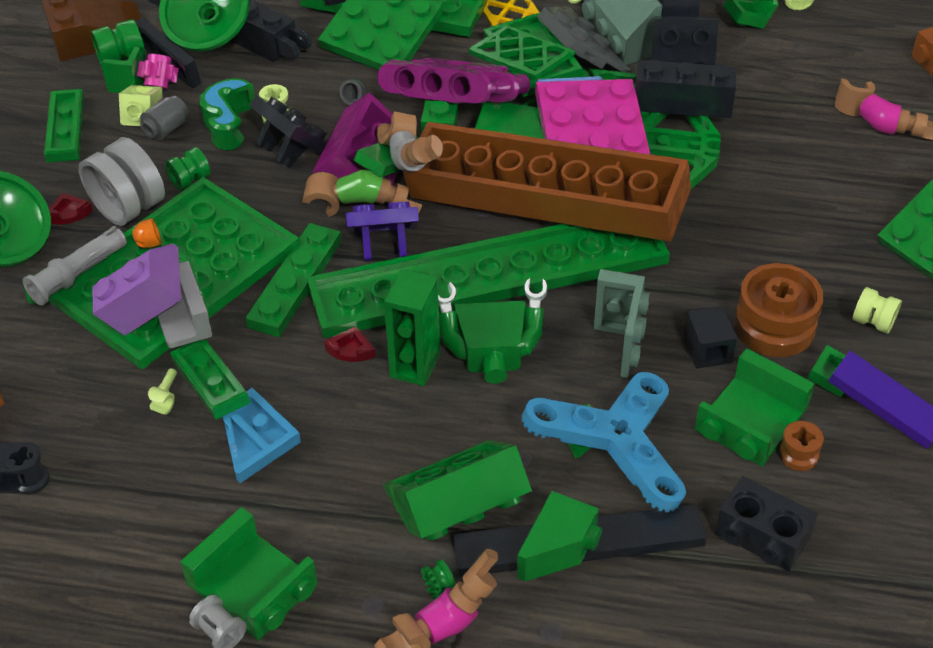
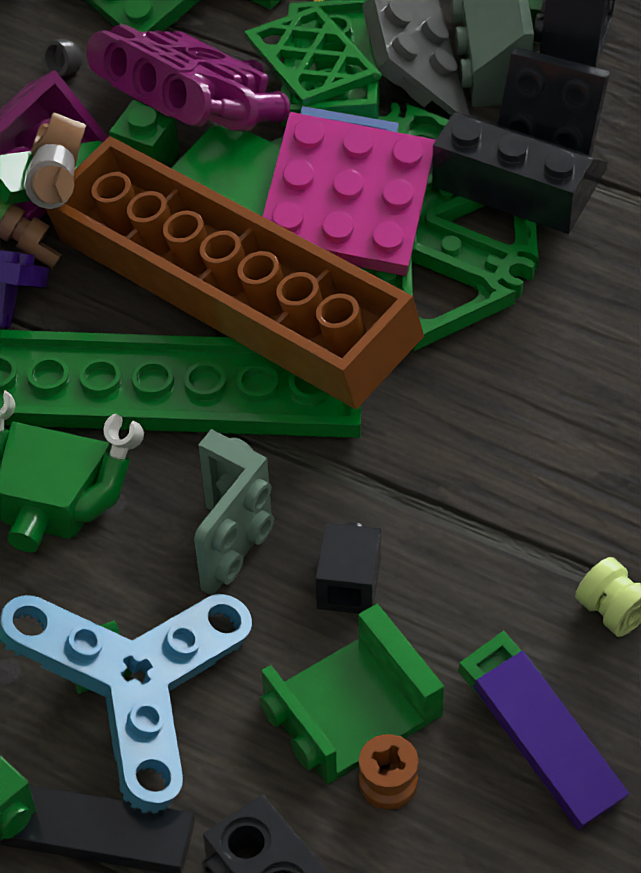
camera: 20 degrees right, 5 degrees up
dark orange wheel [735,263,823,358] -> none

